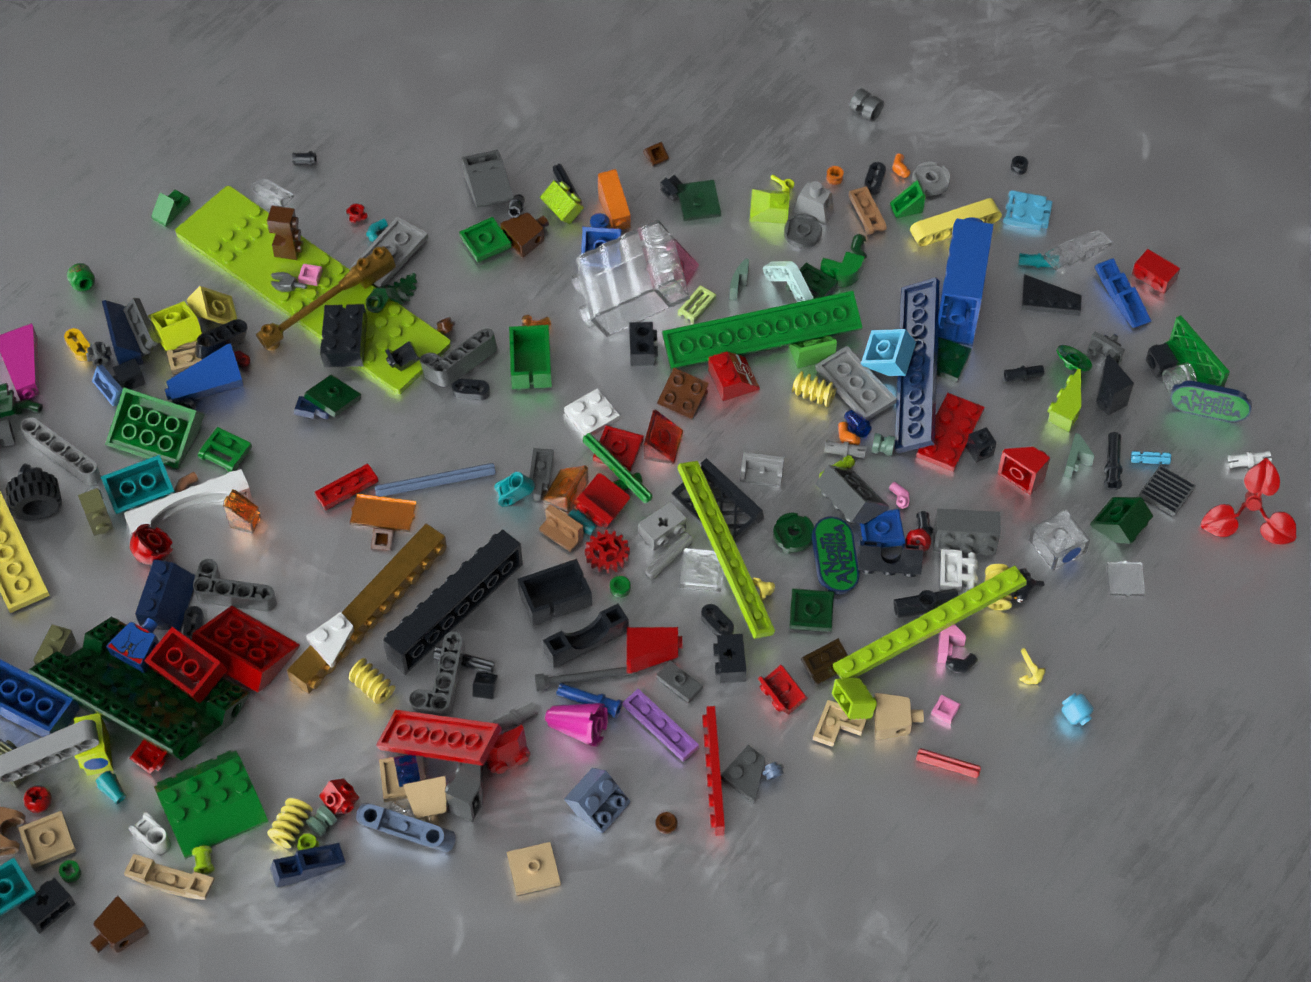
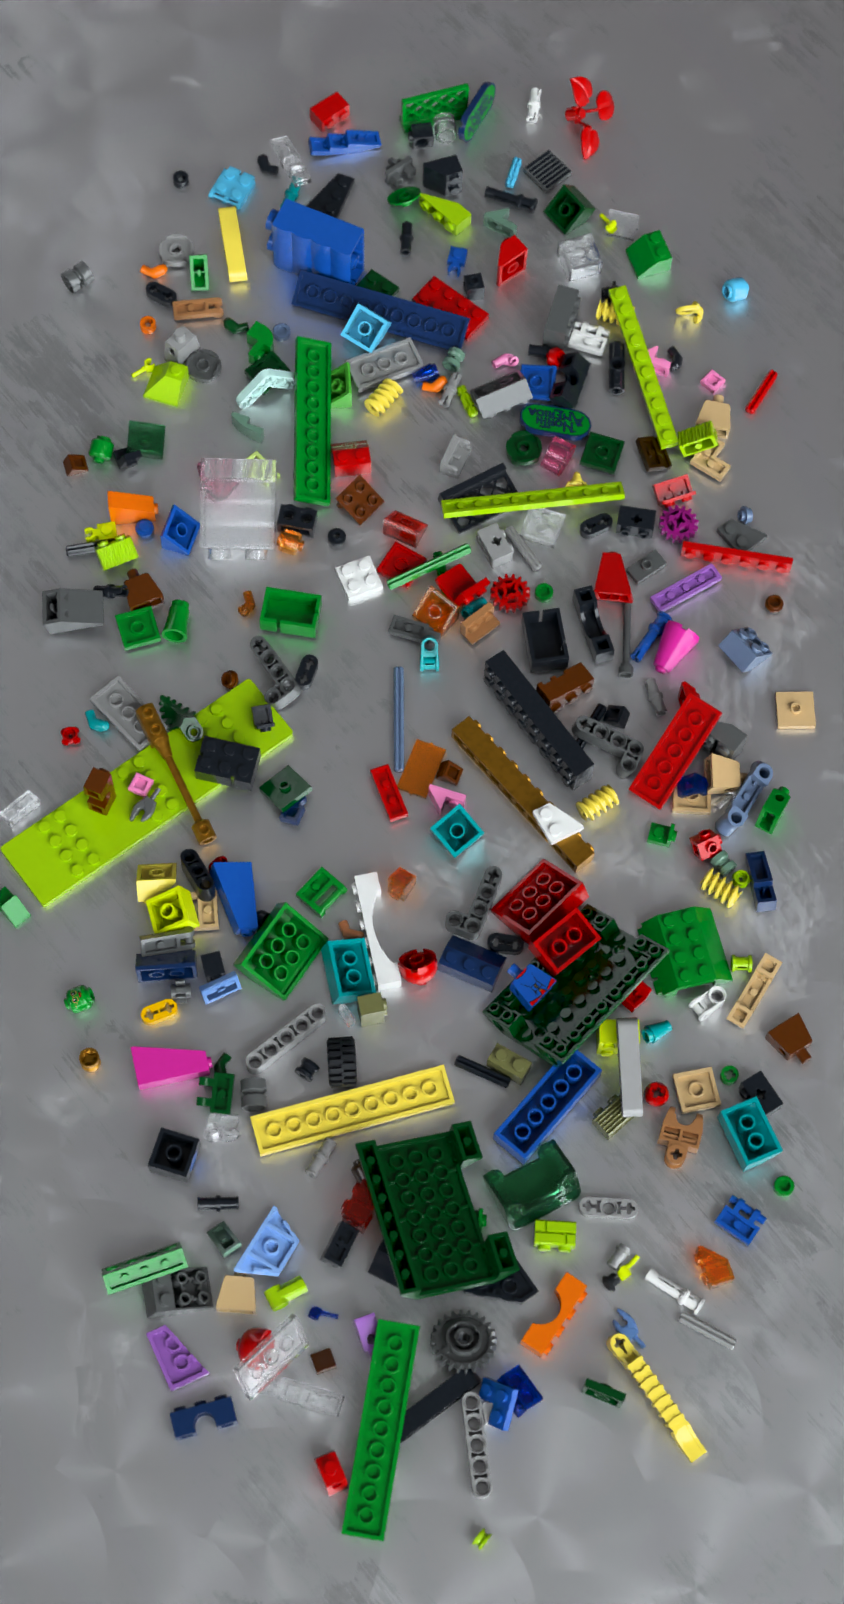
camera: 80 degrees left, 10 degrees up
none -> pearl gold wheel [79,1048,101,1072]
none -> neon yellow plate [84,521,117,542]
none -> green head [89,435,114,464]
none -> green plant [161,599,189,643]
none -> black arm [257,154,279,175]
none -> sand blue tile [273,323,291,342]
none -> clear orange head [276,529,305,555]
none -> black plate [328,528,346,546]
none -> bright pink slope [428,784,466,816]
none -> teal slope [430,803,484,858]
none -> blue plate [447,246,468,277]
none -> black axle [454,1055,511,1088]
none -> reddish brown wedge [536,662,595,714]
none -> clear pink piece [540,436,576,476]
none -> neon yellow hand [599,213,617,234]
none -> green slope [625,230,673,279]
none -> green bracket [647,822,677,848]
none -> magenta gear [658,505,699,544]
none -> green torso [755,786,791,835]

